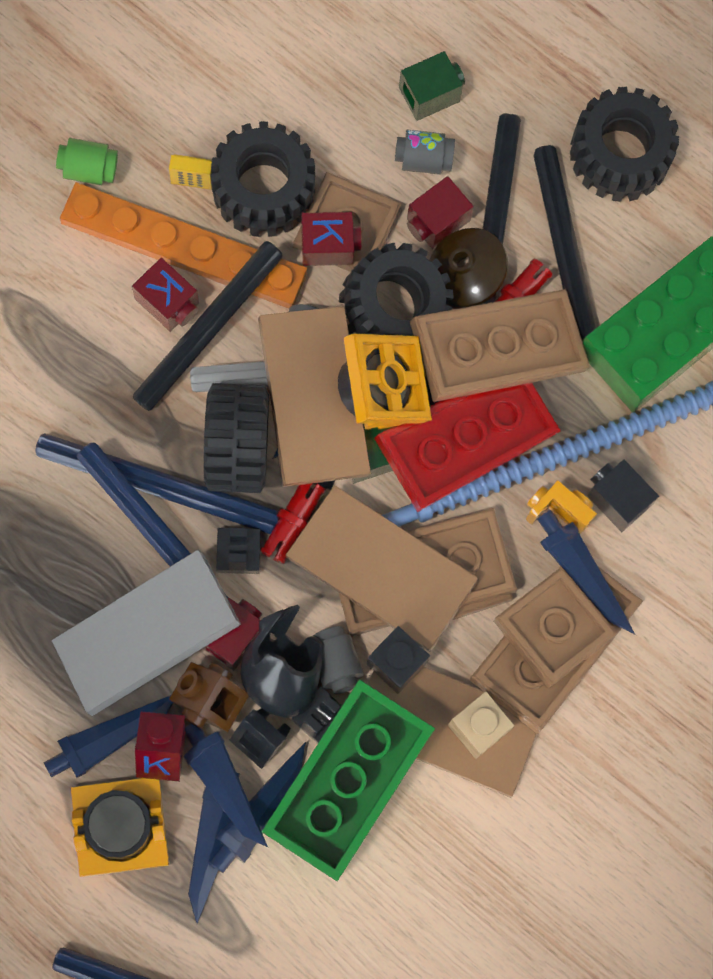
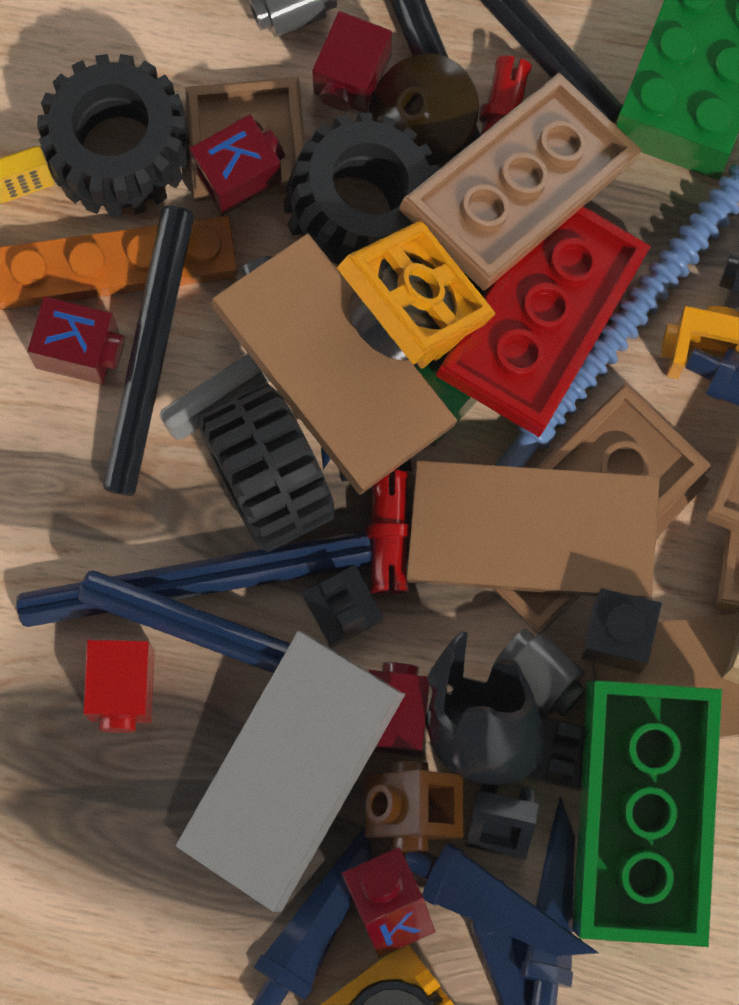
camera: 20 degrees left, 0 degrees up
none -> red brick [83,640,155,733]

